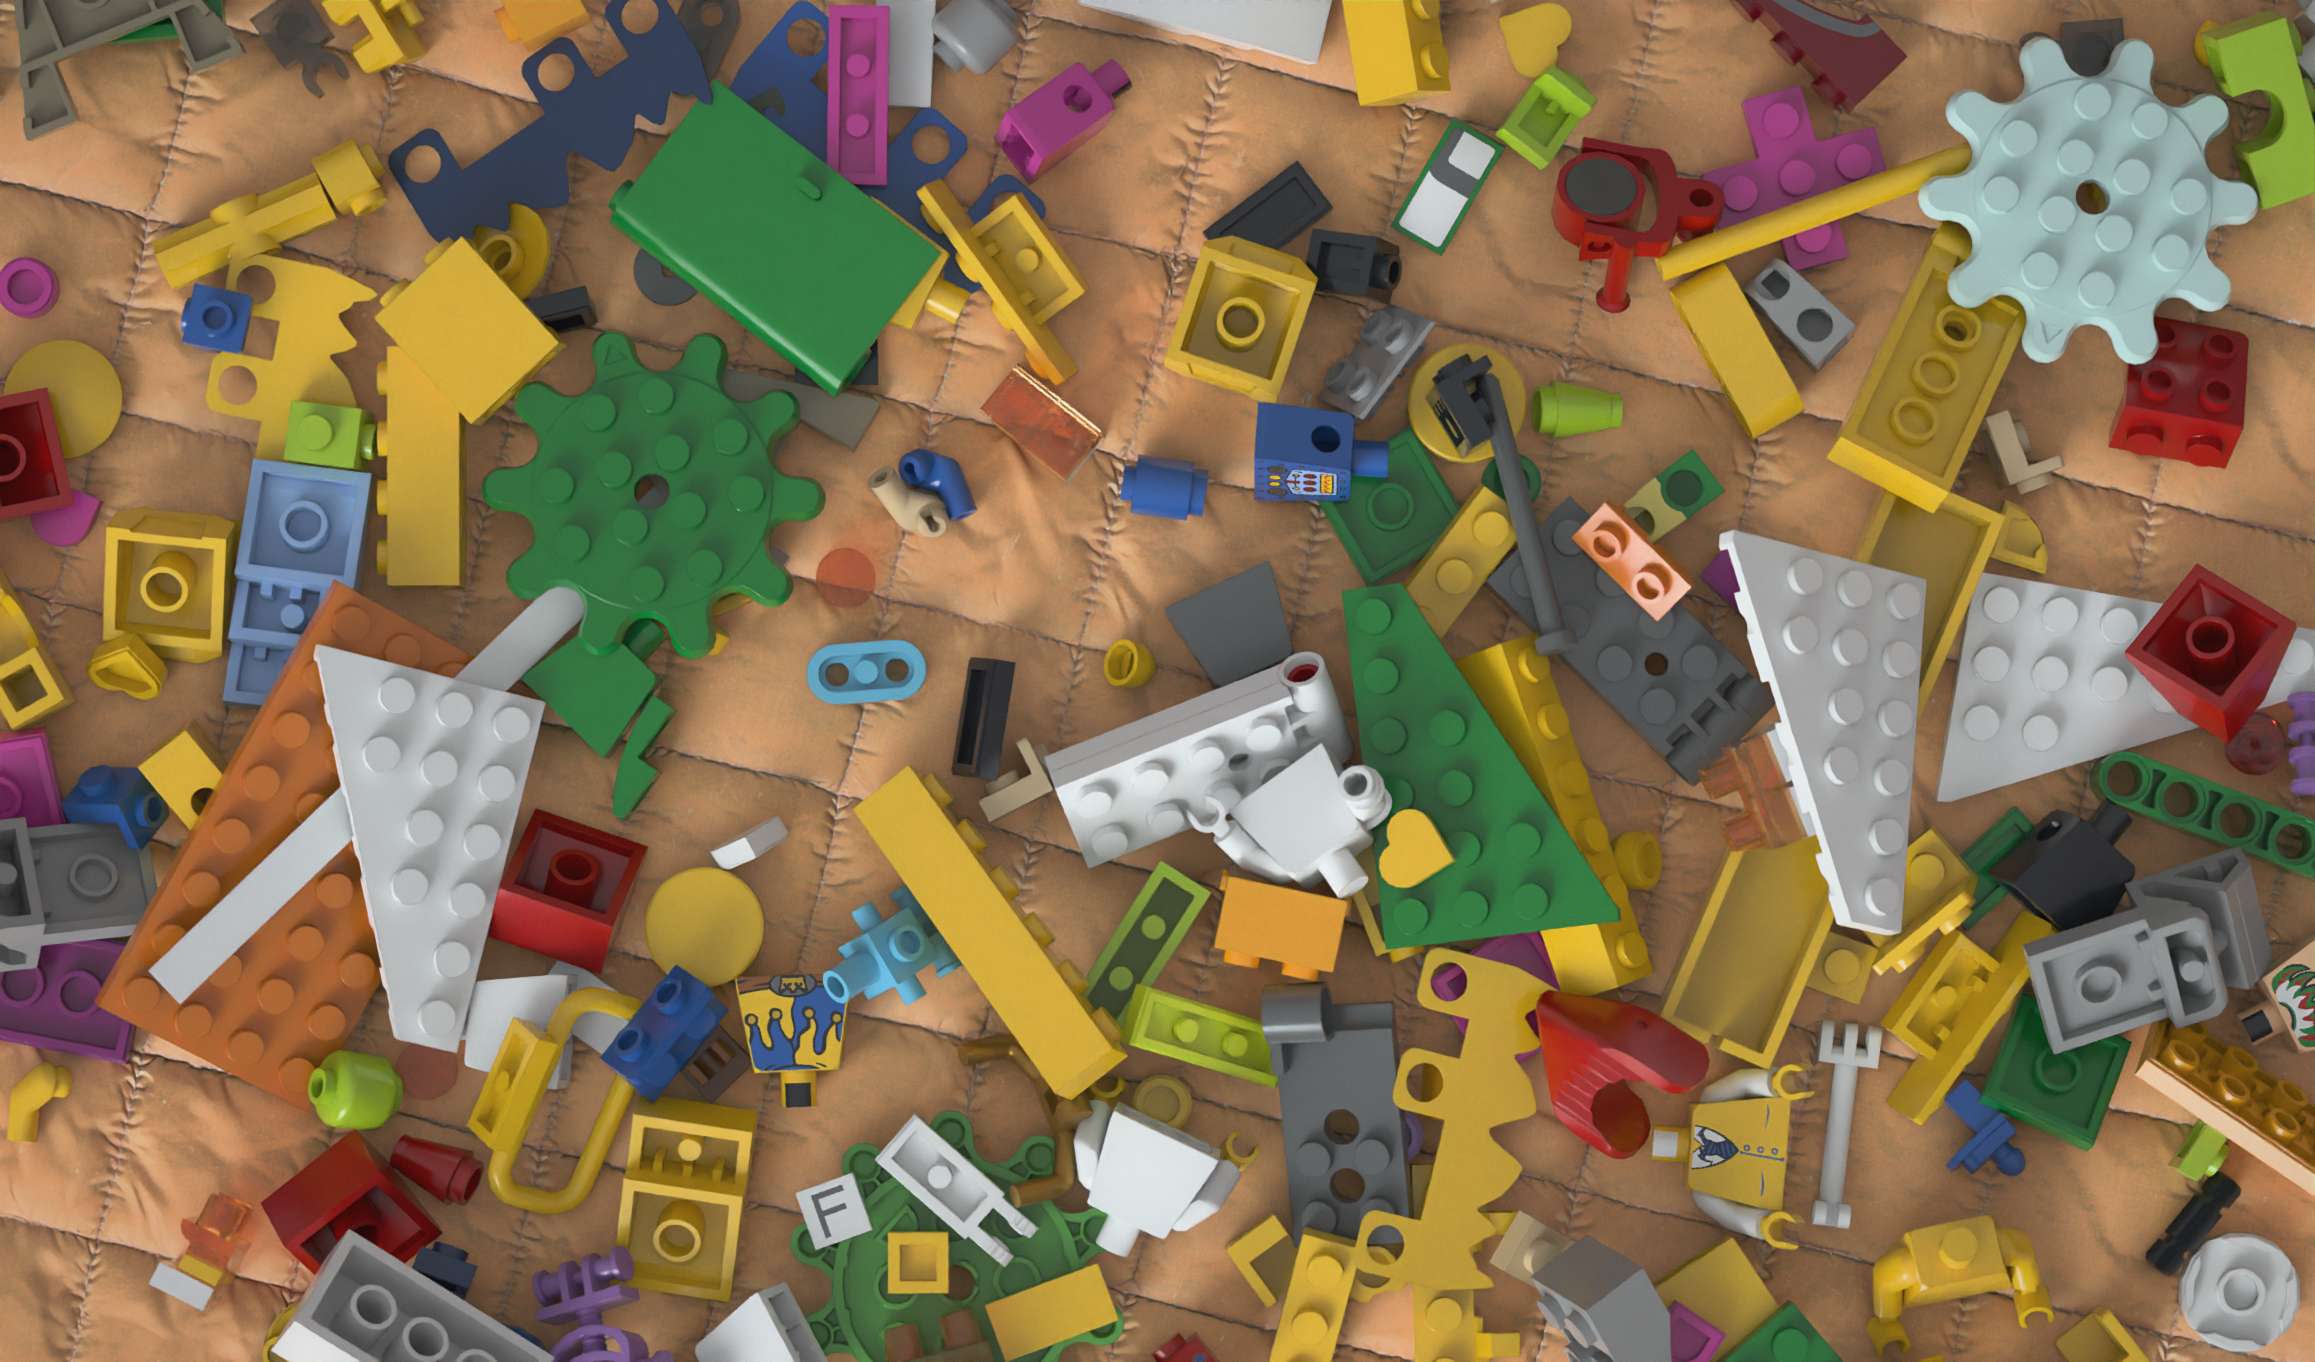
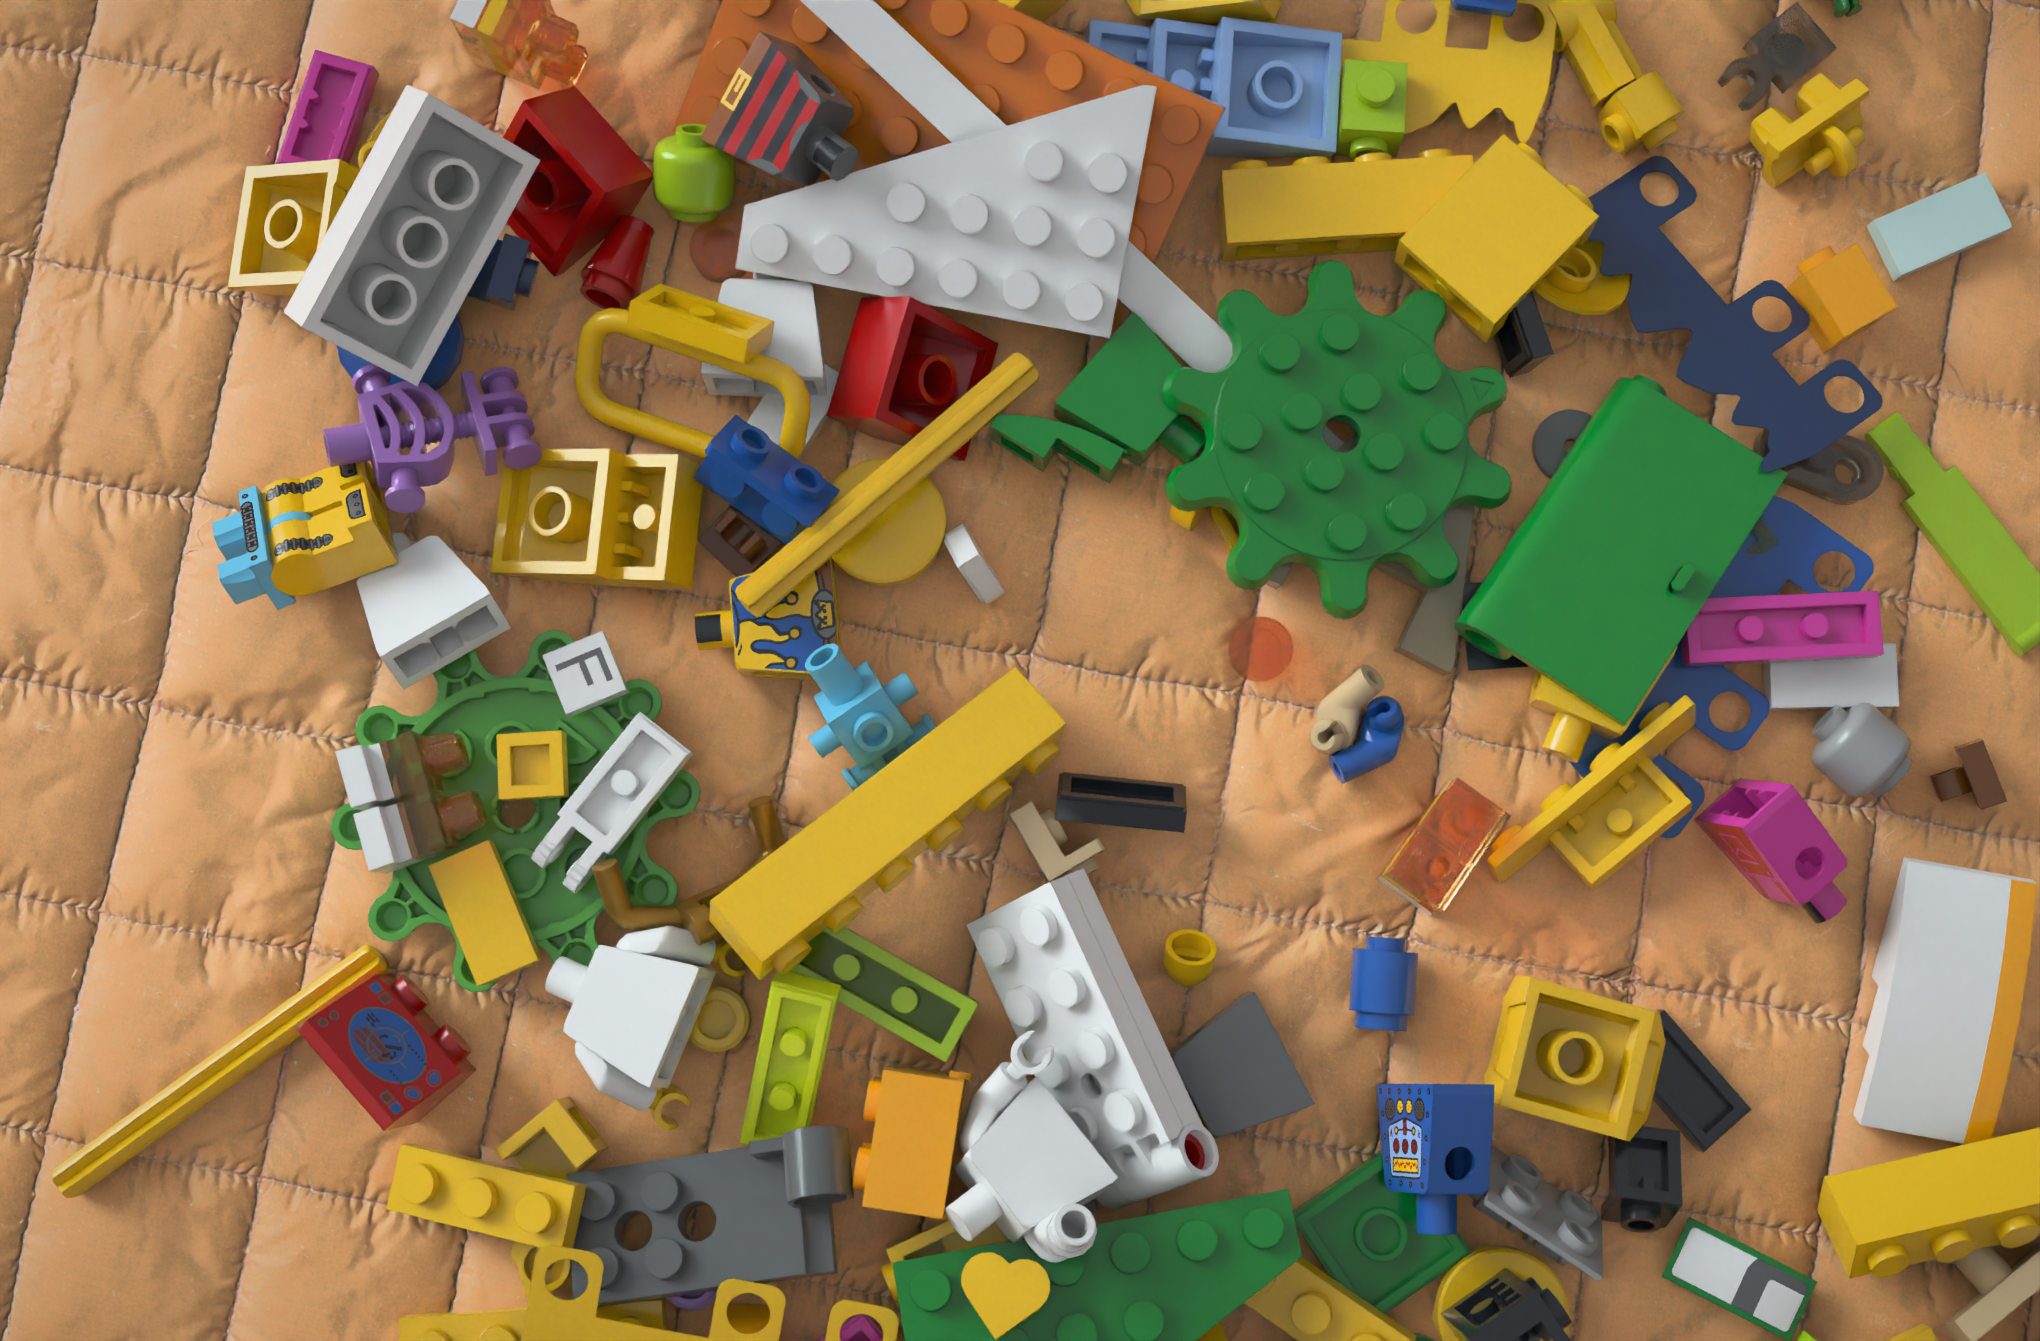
camera: 90 degrees right, 5 degrees down
medium azure plate [807,640,927,705] -> none
none -> torso [700,31,859,186]
none -> yellow axle [735,352,1039,617]

